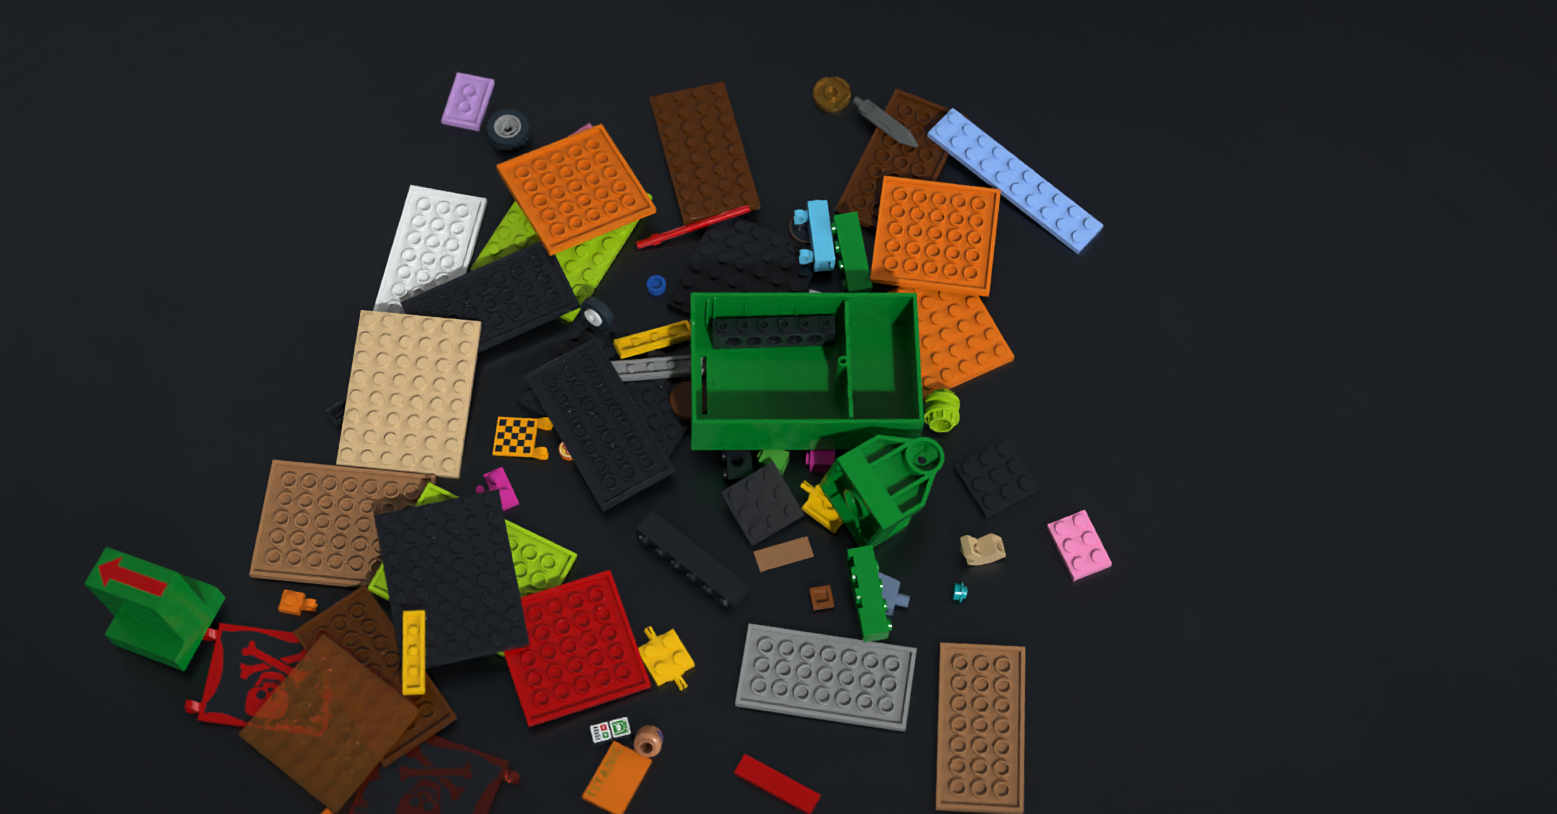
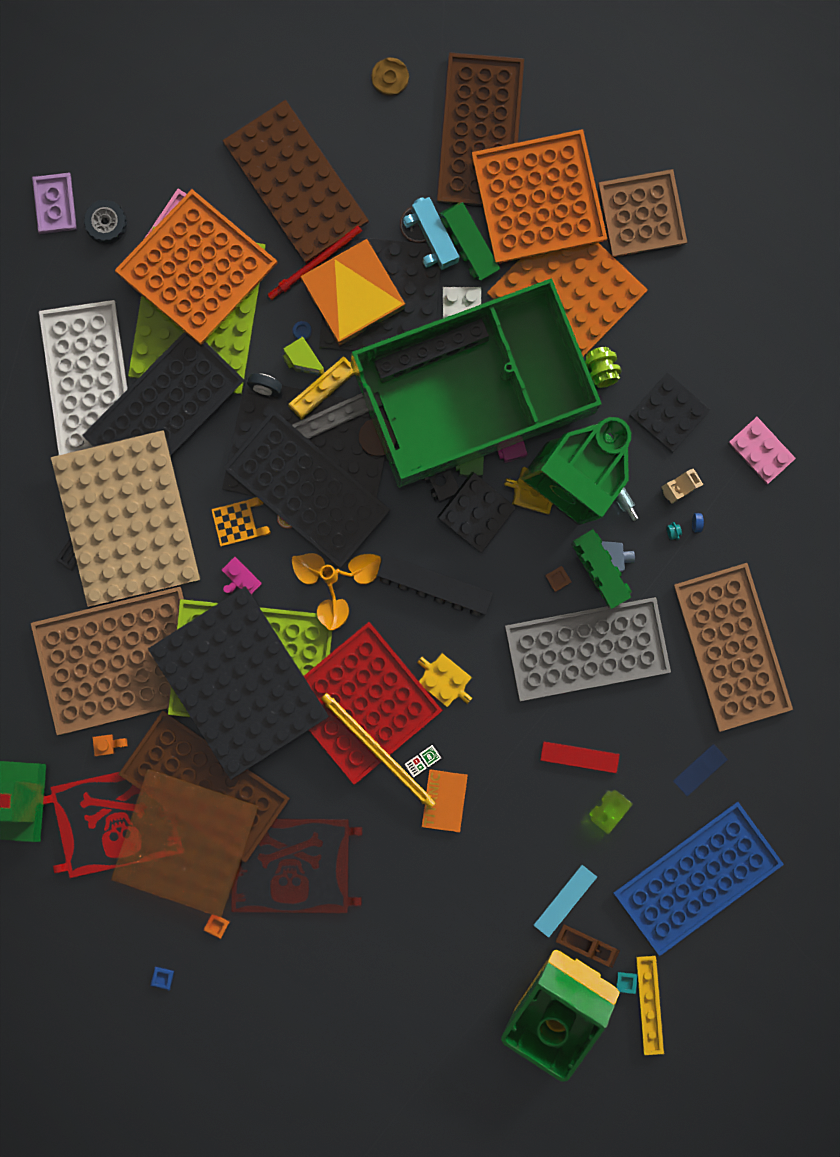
camera: 25 degrees left, 20 degrees up
yellow tile [402,610,425,695] -> none
nougat head [634,725,664,758] -> none
medium nougat sticker [754,536,814,572] -> none
dark grey piece [853,96,917,147] -> none
light blue plate [927,108,1103,254] -> none
none -> lime slope [283,336,324,376]
none -> light orange plant [292,553,381,631]
none -> tile [301,239,405,346]
none -> yellow piece [321,693,435,809]
none -> medium nougat plate [598,169,687,257]
none -> clear light blue piece [615,487,639,521]
none -> blue tile [692,513,704,532]

